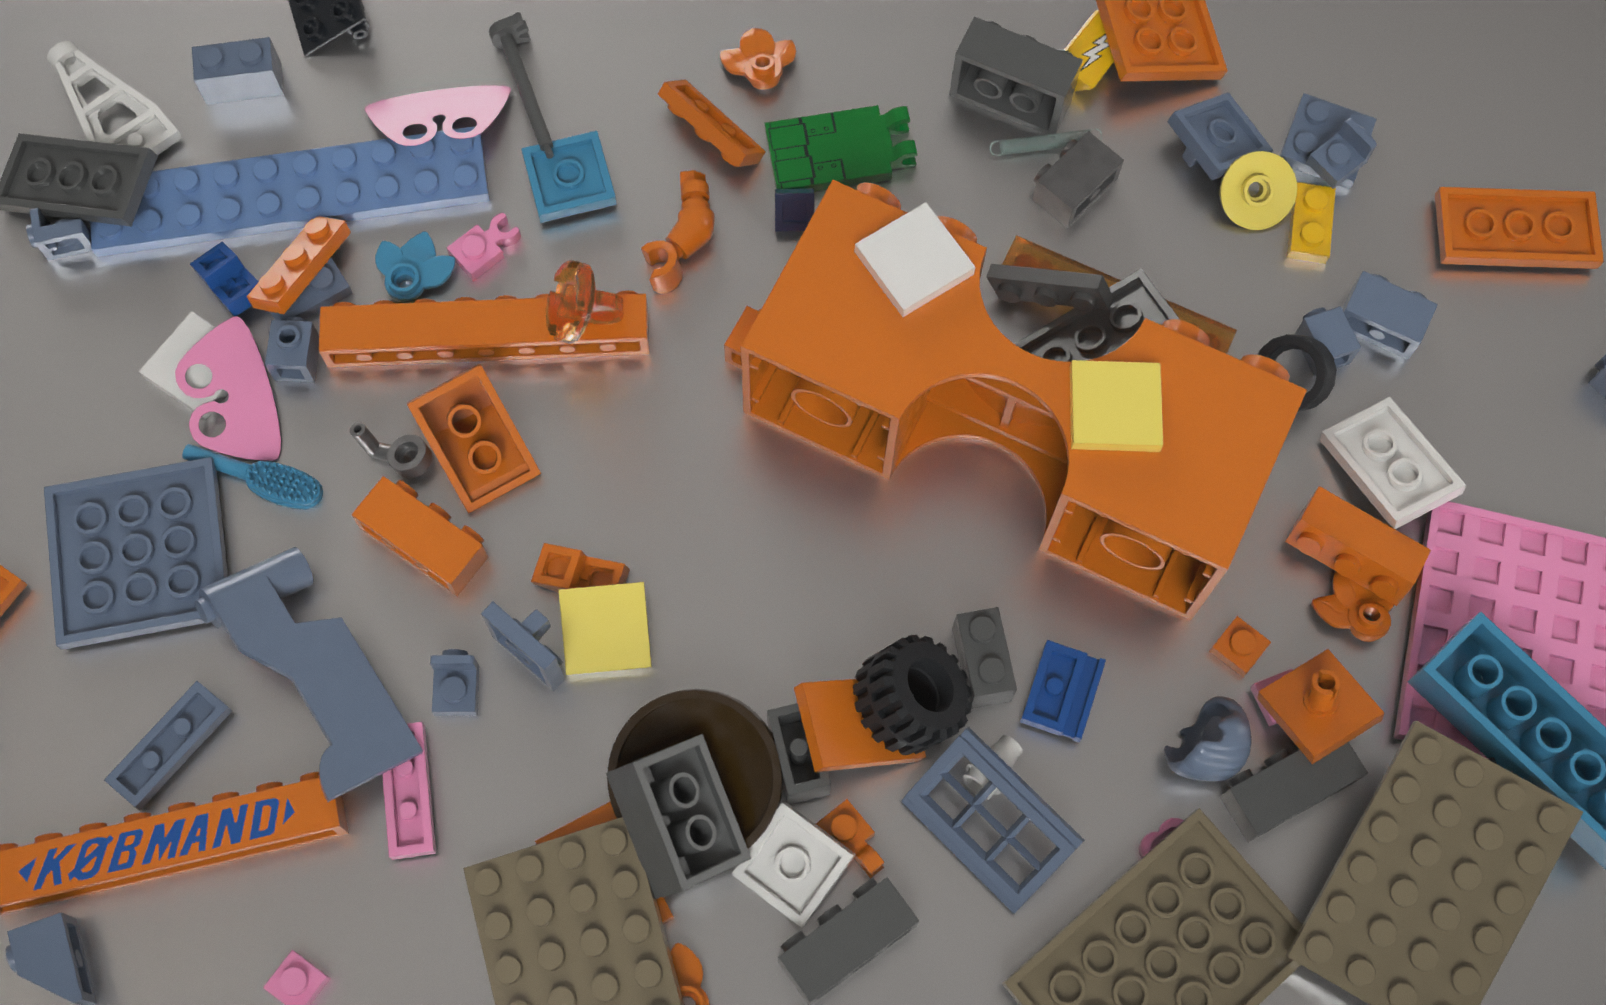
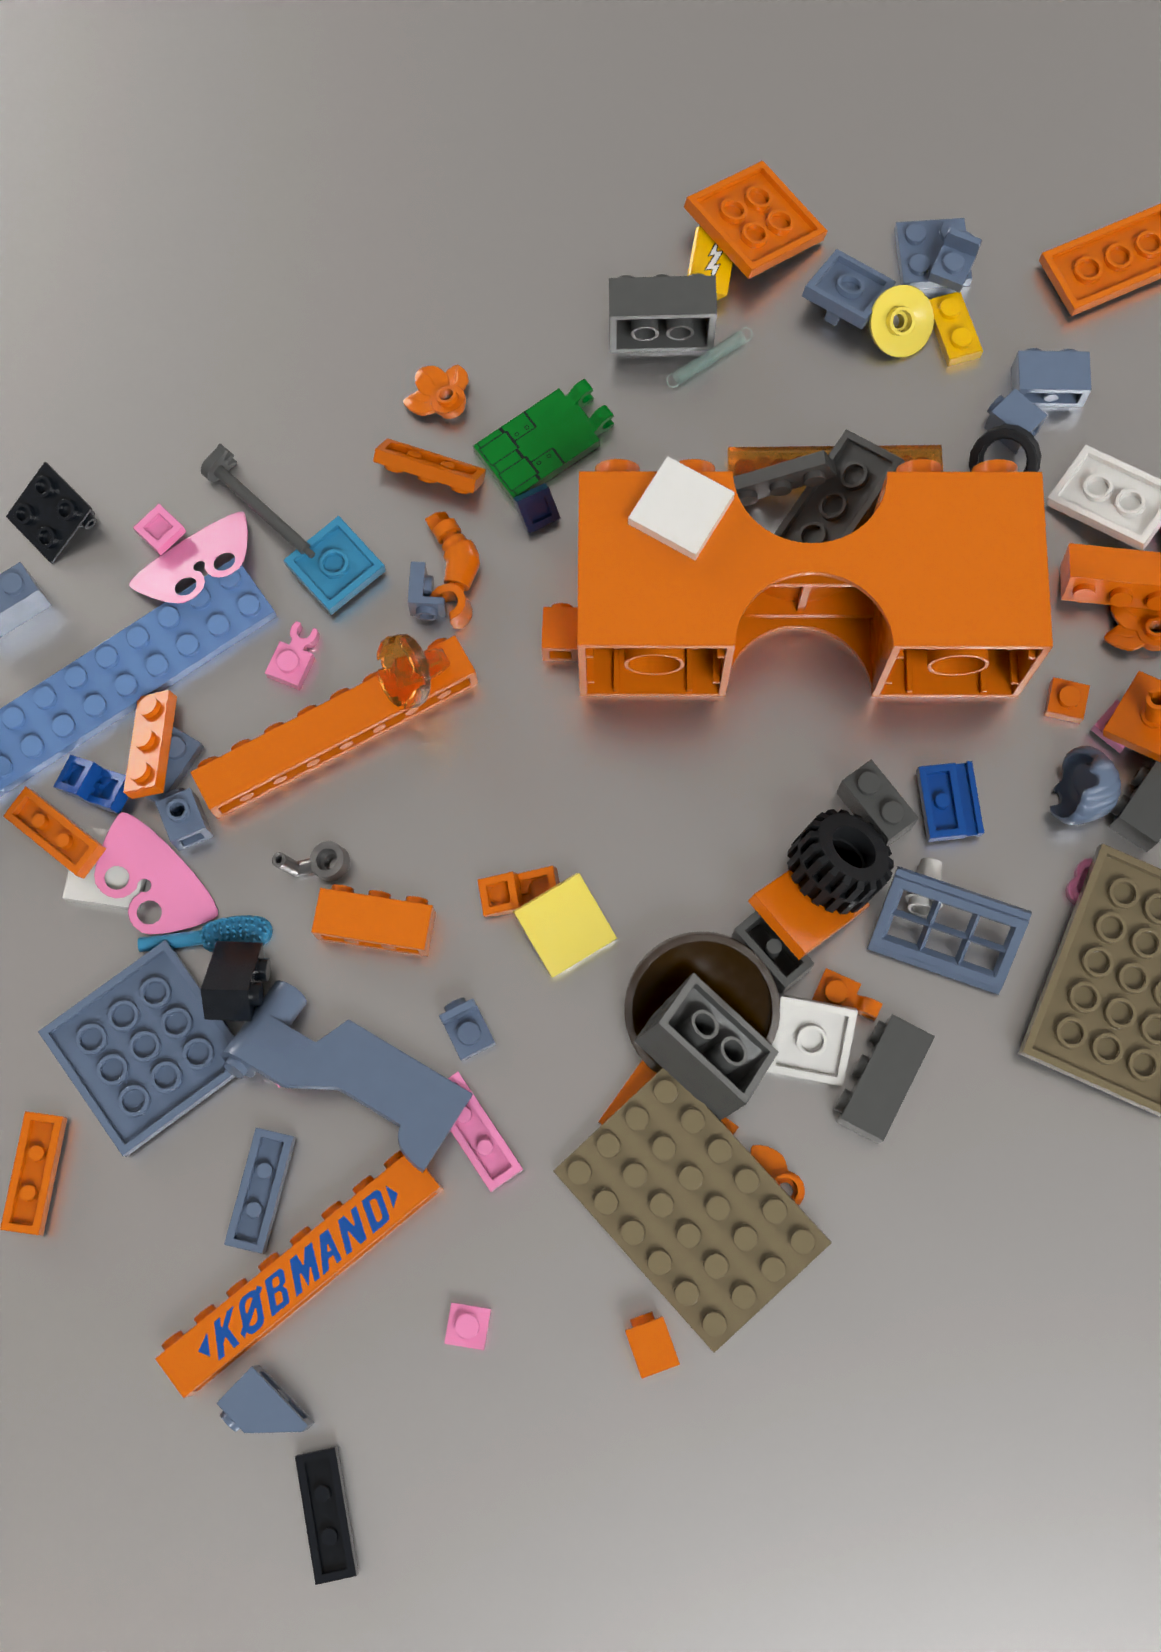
camera: 20 degrees left, 5 degrees up
dark azure plate [375,231,456,302] -> none
orange slope [407,364,541,514] -> none
sand blue hinge [481,601,565,692] -> none
flat silver brick [1032,131,1124,228] -> none
light yellow tile [1069,360,1163,452] -> none
none -> orange plate [3,786,107,879]
none -> bright pink plate [133,504,186,556]
none -> black brick [201,941,271,1021]
none -> sand blue bracket [408,562,447,621]

